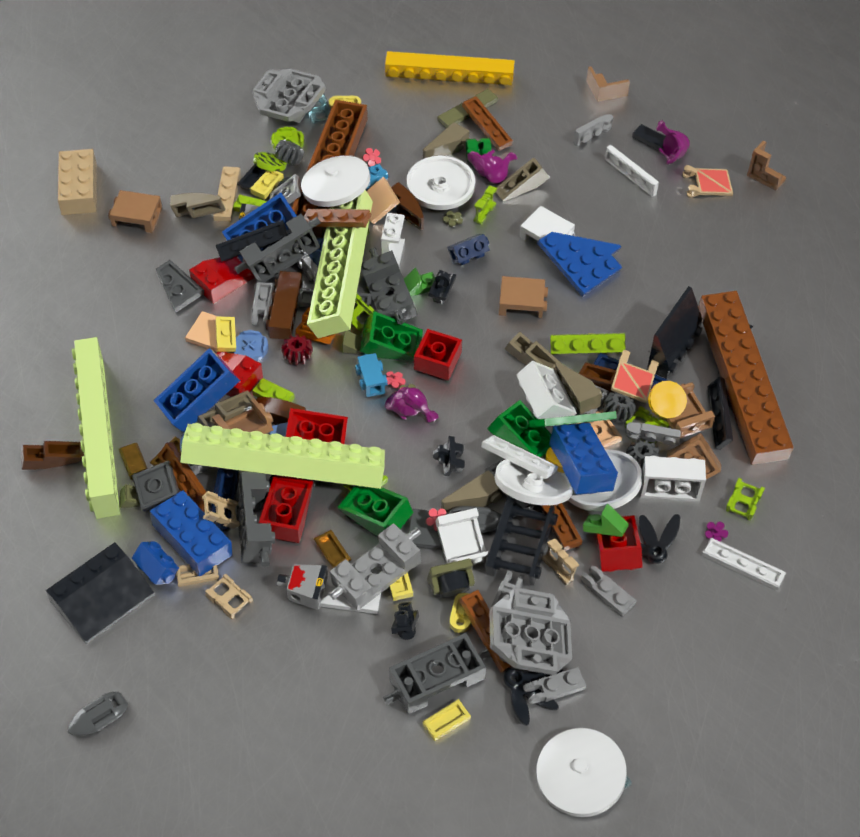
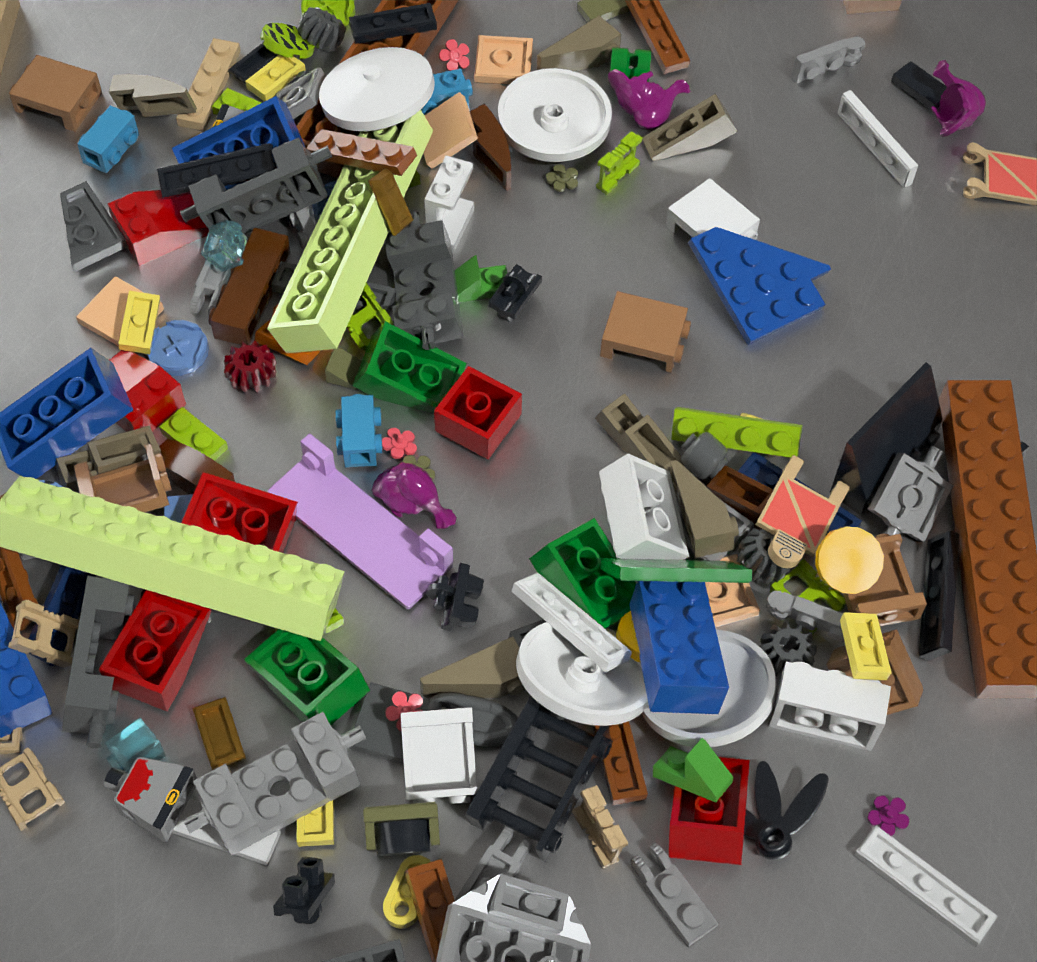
camera: 10 degrees right, 5 degrees up
dark blue brick [447,234,490,265] -> none
lime piece [726,478,765,521] -> none
none -> dark azure brick [77,105,139,174]
none -> clear light blue brick [105,718,166,773]
none -> clear light blue brick [201,220,248,272]
none -> lavender bracket [268,433,453,609]
none -> black tile [349,3,437,44]
none -> pearl gold tile [368,169,413,236]
none -> light nougat tile [474,35,533,84]
none -> dark grey head [680,432,729,479]
none -> tan tile [768,529,808,568]
none -> light yellow plate [840,612,891,680]
none -> light grey plate [868,446,953,542]

